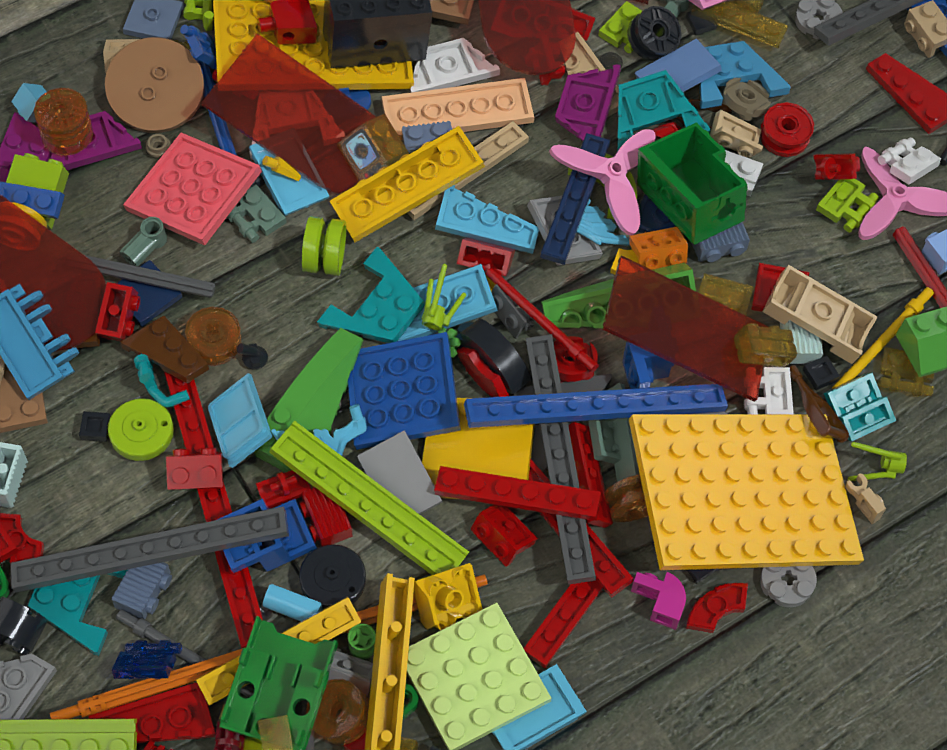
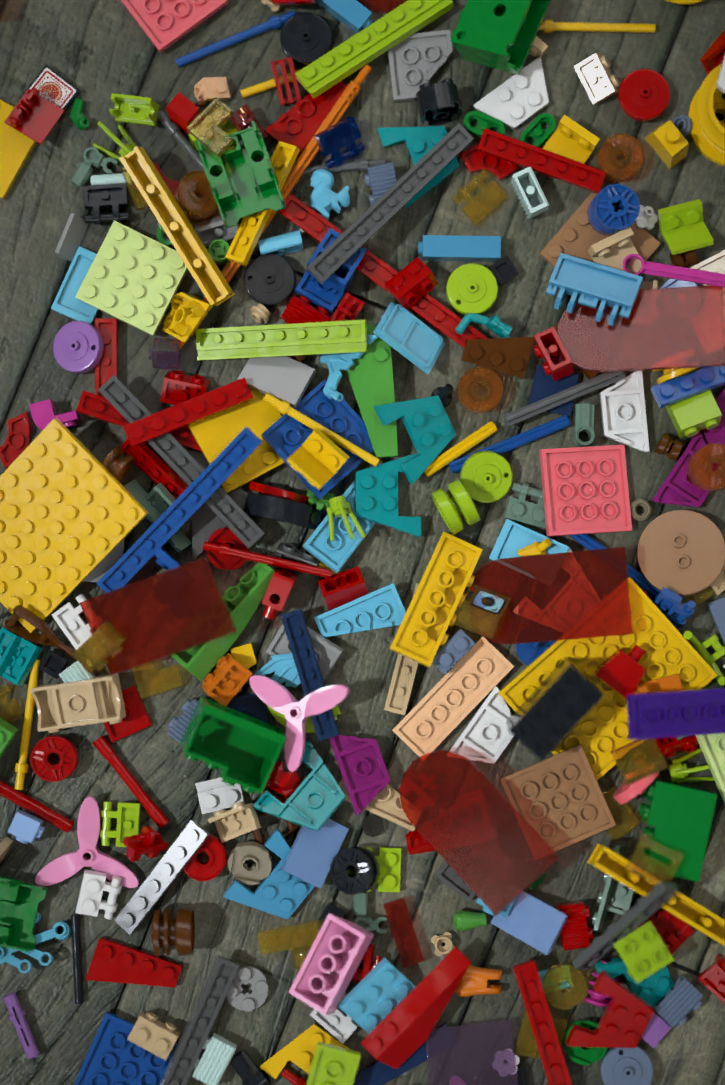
camera: 145 degrees right, 25 degrees up
none -> red wheel [30,734,79,782]
none -> medium lavender wheel [53,321,104,374]
none -> red piece [93,735,170,829]
none -> plate [114,820,210,935]
none -> brick [148,338,181,370]
none -> reddish brown wheel [151,908,195,956]
none -> tan plate [250,304,271,324]
none -> red torso [262,567,299,620]
none -> yellow bar [263,393,380,467]
none -> yellow bracket [287,428,349,489]
none -> medium azure animal [310,169,350,220]
none -> teal wing [374,396,456,484]
none -> dark azure brick [418,235,501,262]
none -> yellow axle [424,421,498,477]
none -> blue axle [449,415,570,474]
none -> clear yellow plate [451,170,508,226]
none -> lime wheel [460,450,513,503]
none -> white wing [600,369,650,452]
none -> reddish brown wheel [655,433,684,461]

